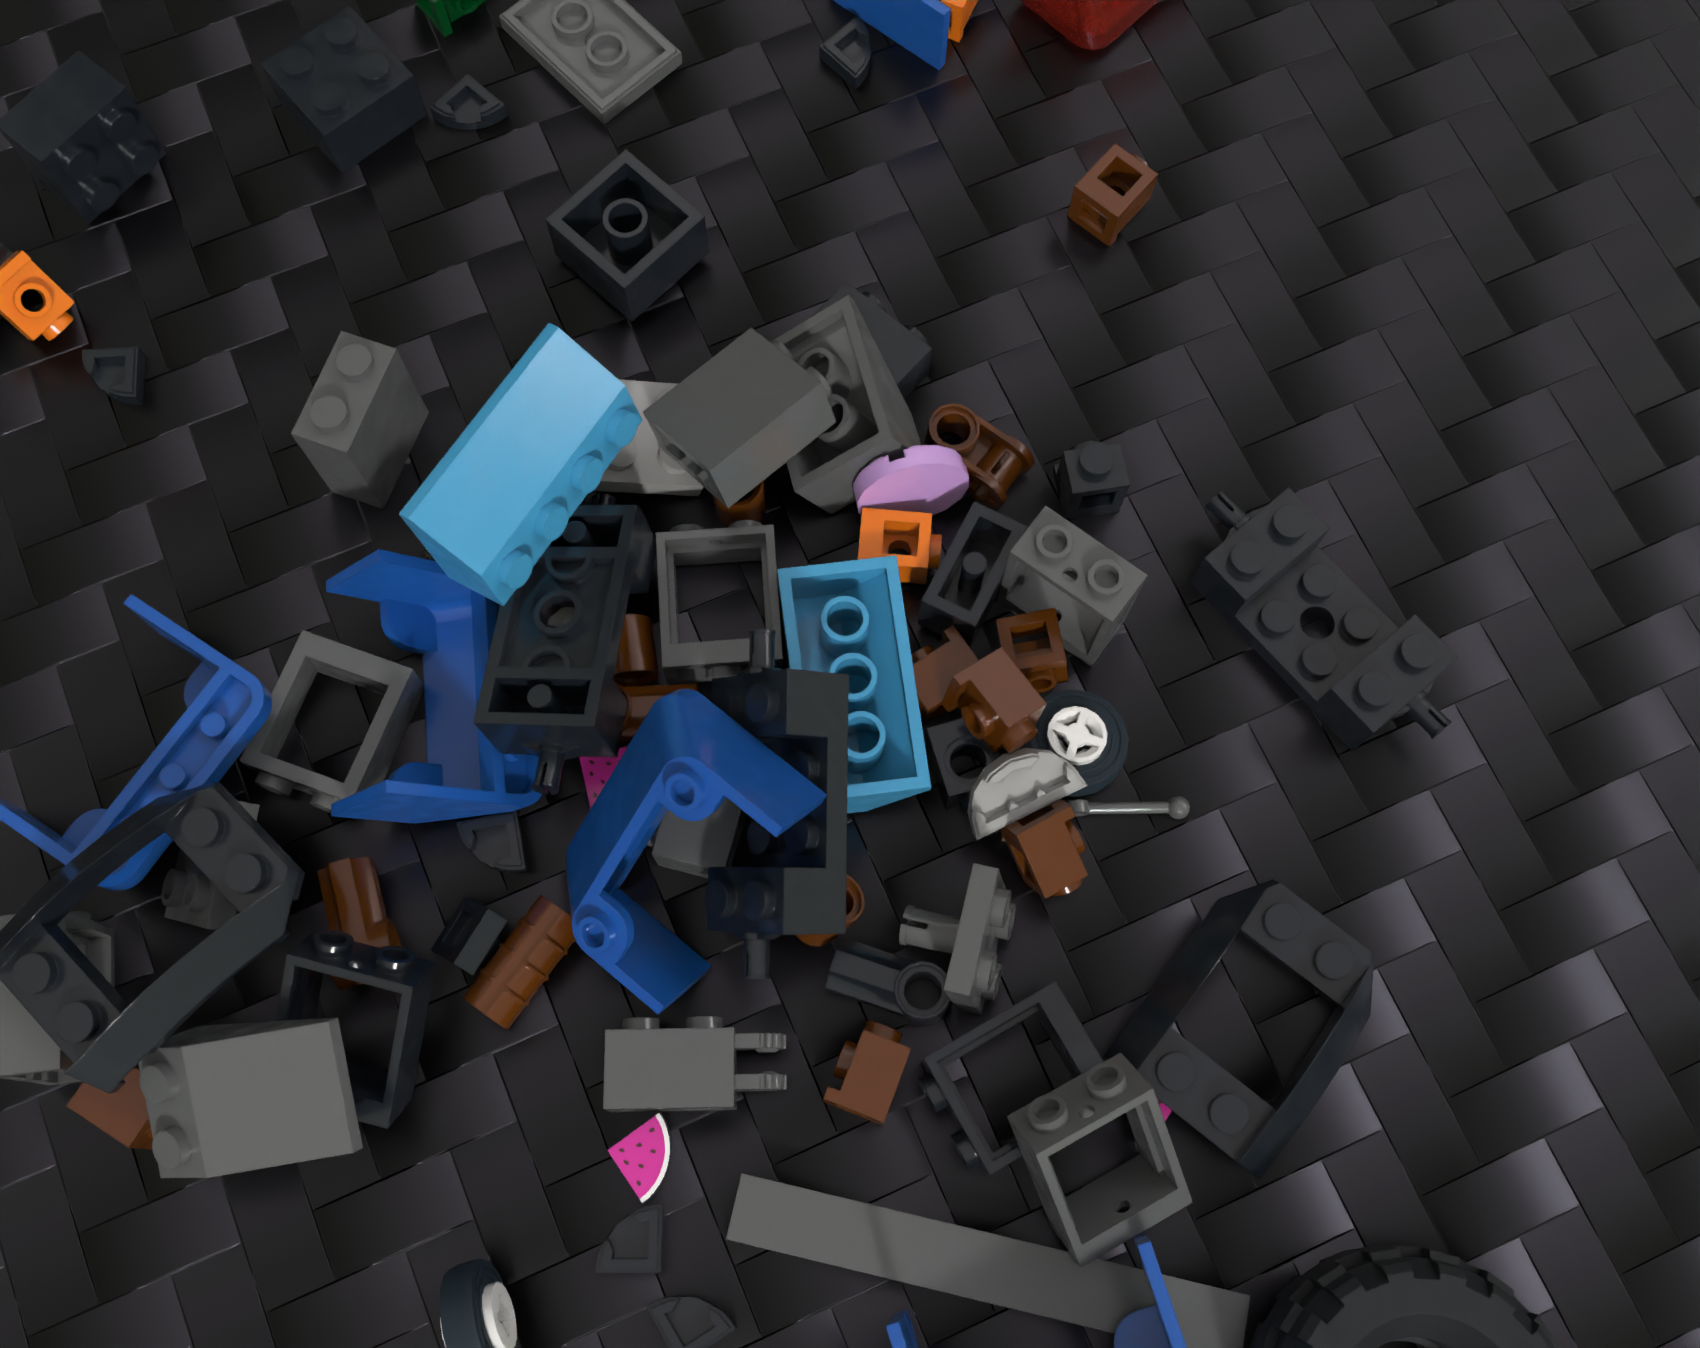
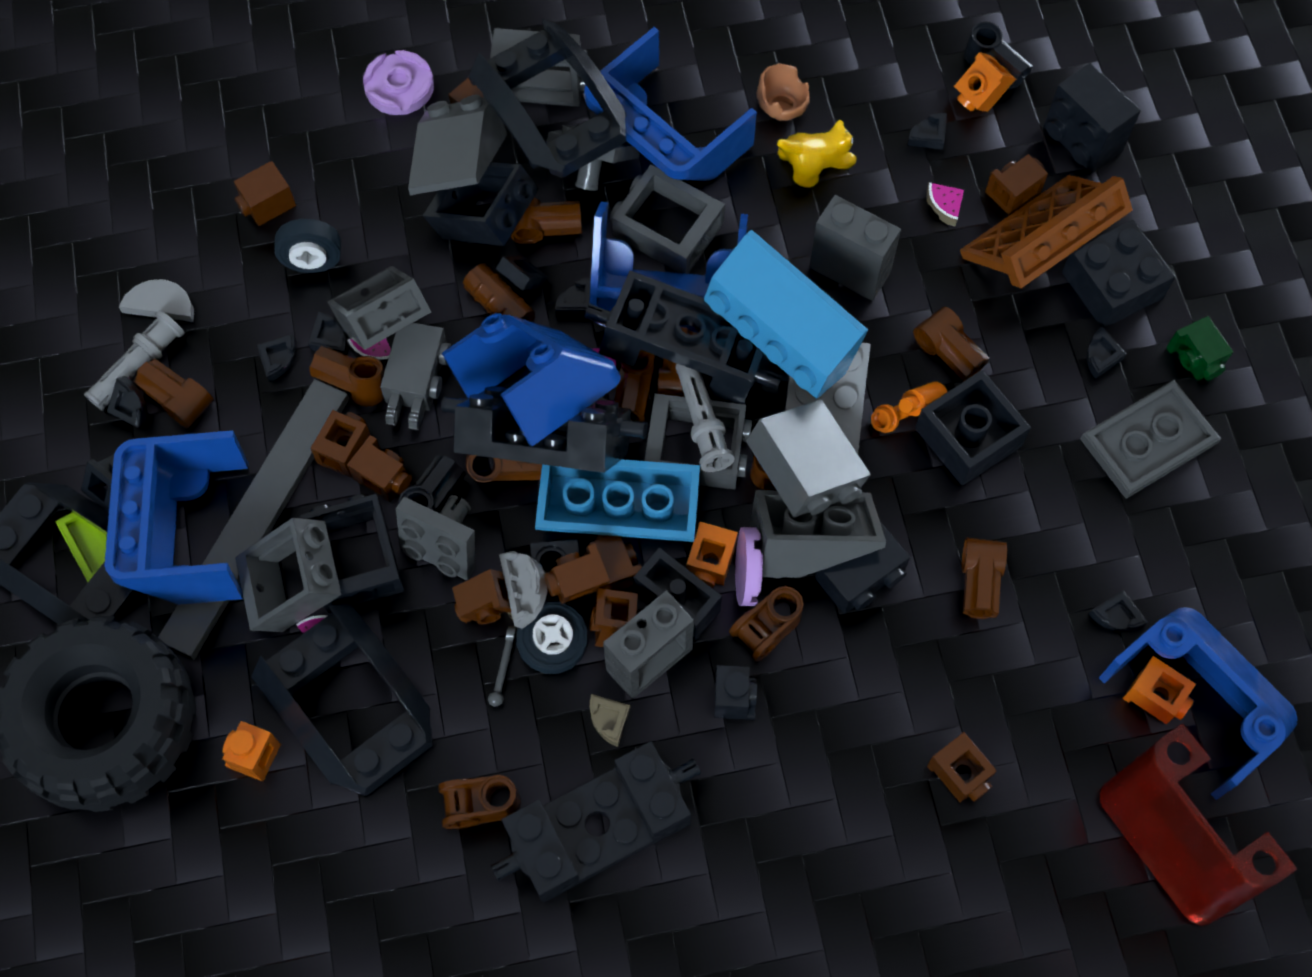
camera: 105 degrees right, 5 degrees down
none -> orange brick [222,721,281,782]
none -> reddish brown piece [310,346,384,407]
none -> reddish brown brick [310,410,371,478]
none -> dark grey window [328,266,431,350]
none -> lavender tile [363,50,434,115]
none -> reddish brown piece [439,775,521,829]
none -> dark tan tile [590,694,630,747]
none -> light grey pin [675,364,735,472]
none -> nougat hair [756,63,810,121]
none -> yellow animal [777,120,856,188]
none -> orange plant [871,382,947,433]
none -> reddish brown piece [913,307,990,382]
none -> dark pink tile [926,183,964,227]
none -> dark orange fence [960,175,1133,288]
none -> reddish brown piece [961,538,1007,619]
none -> reddish brown brick [985,154,1048,216]

